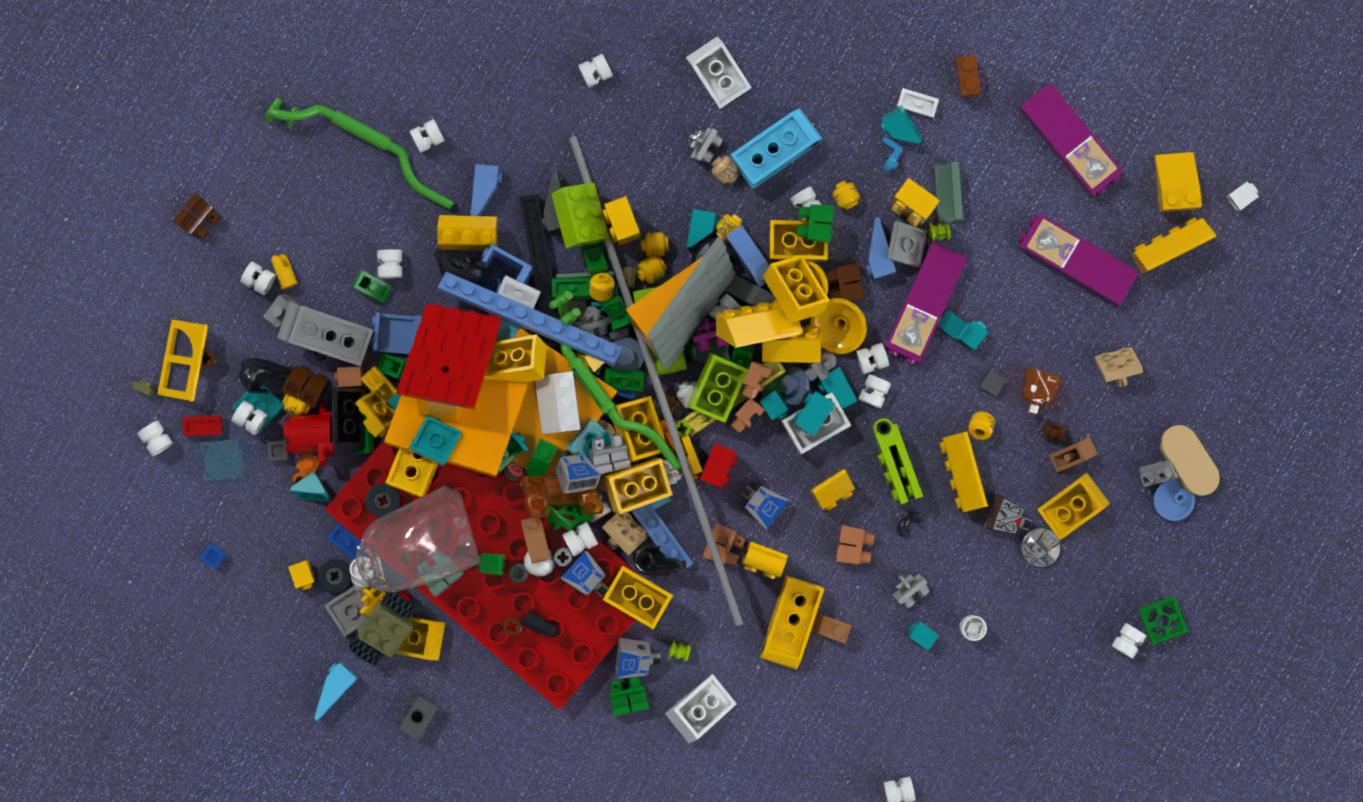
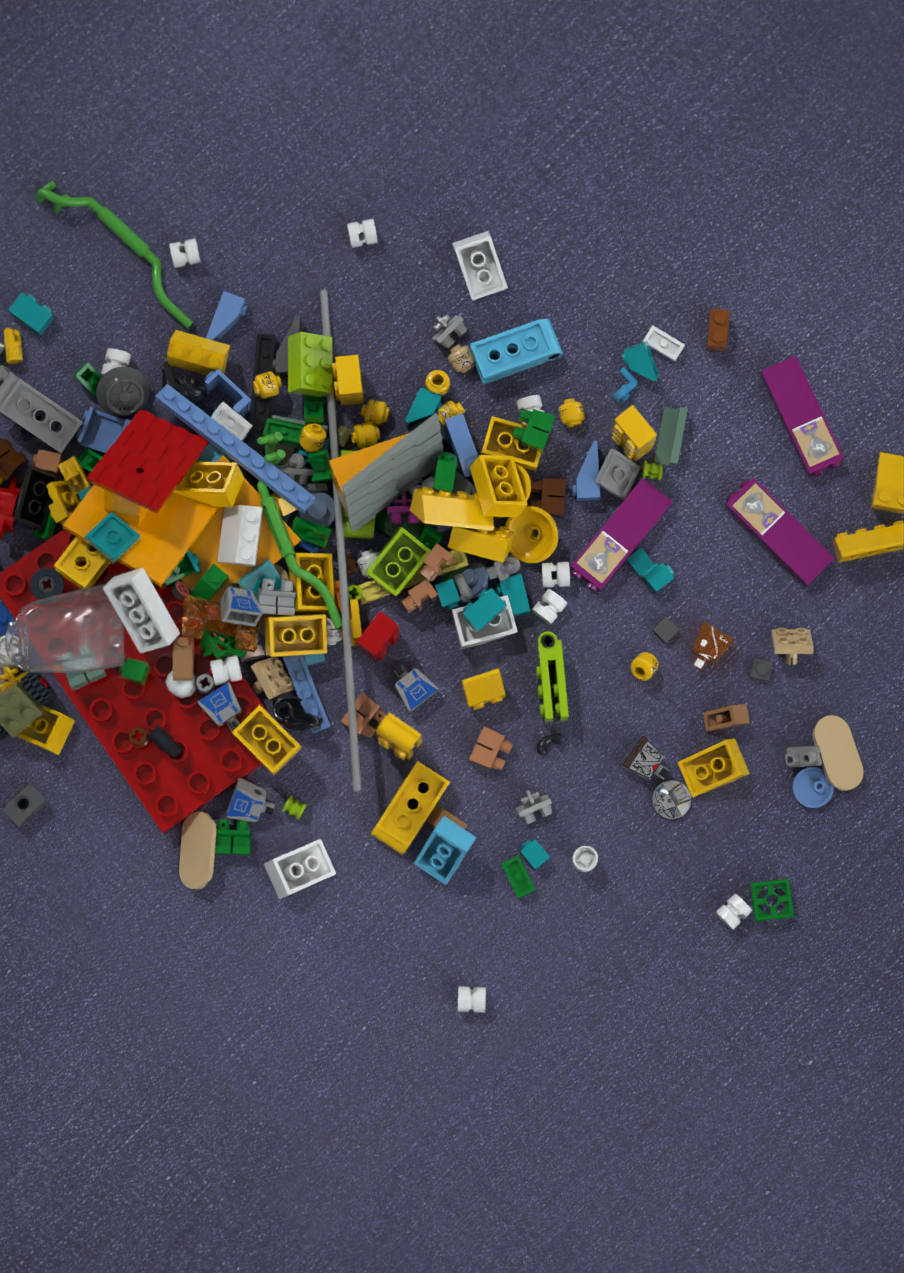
camera: 10 degrees right, 5 degrees down
dark grey tile [509,563,528,583] -> none
yellow slope [939,432,988,512] -> none
reddish brown bush [1042,419,1066,442] -> none
none -> teal brick [8,293,54,336]
none -> dark grey wheel [96,366,150,417]
none -> white brick [103,568,180,653]
none -> tan tile [179,811,216,889]
none -> yellow head [252,371,282,399]
none -> medium azure brick [414,816,476,885]
none -> yellow head [425,370,450,396]
none -> green slope [433,452,457,492]
none -> light grey arm [454,574,473,602]
none -> green plate [501,855,535,899]
none -> dark grey plate [750,658,773,682]

